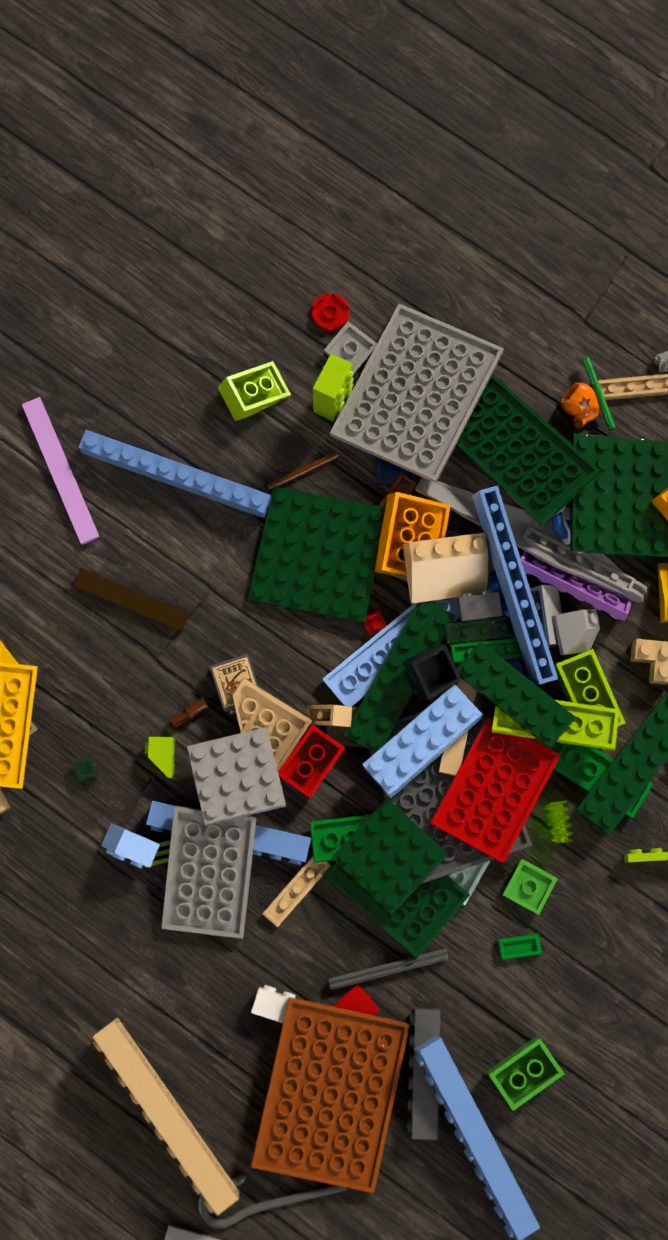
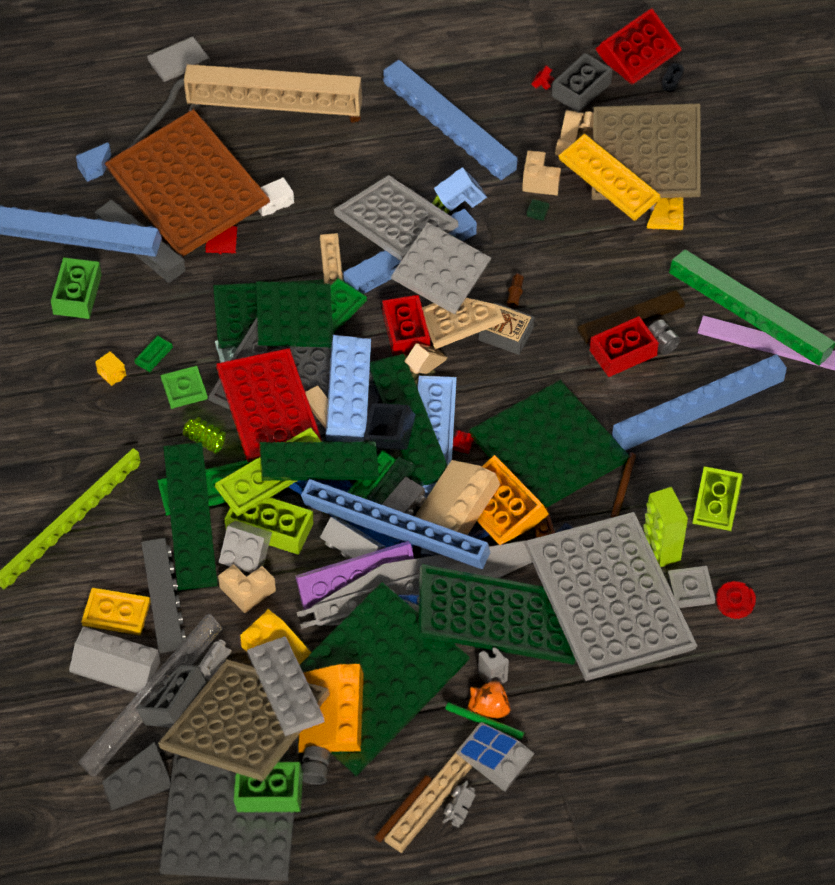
camera: 135 degrees right, 25 degrees down
lime slope [145,737,175,779] -> none
dark grey axle [328,949,448,990] -> none
light grey slope [552,609,600,655] -> none
none -> medium blue slope [76,143,111,182]
none -> yellow brick [96,352,126,386]
none -> light grey brick [219,520,272,573]
none -> medium blue brick [383,60,517,180]
none -> slope [456,722,534,792]
none -> light grey hinge [478,648,509,684]
none -> tan brick [522,150,561,196]
none -> red brick [590,317,658,377]
none -> flat silver wheel [648,320,680,355]
none -> green brick [669,250,835,366]

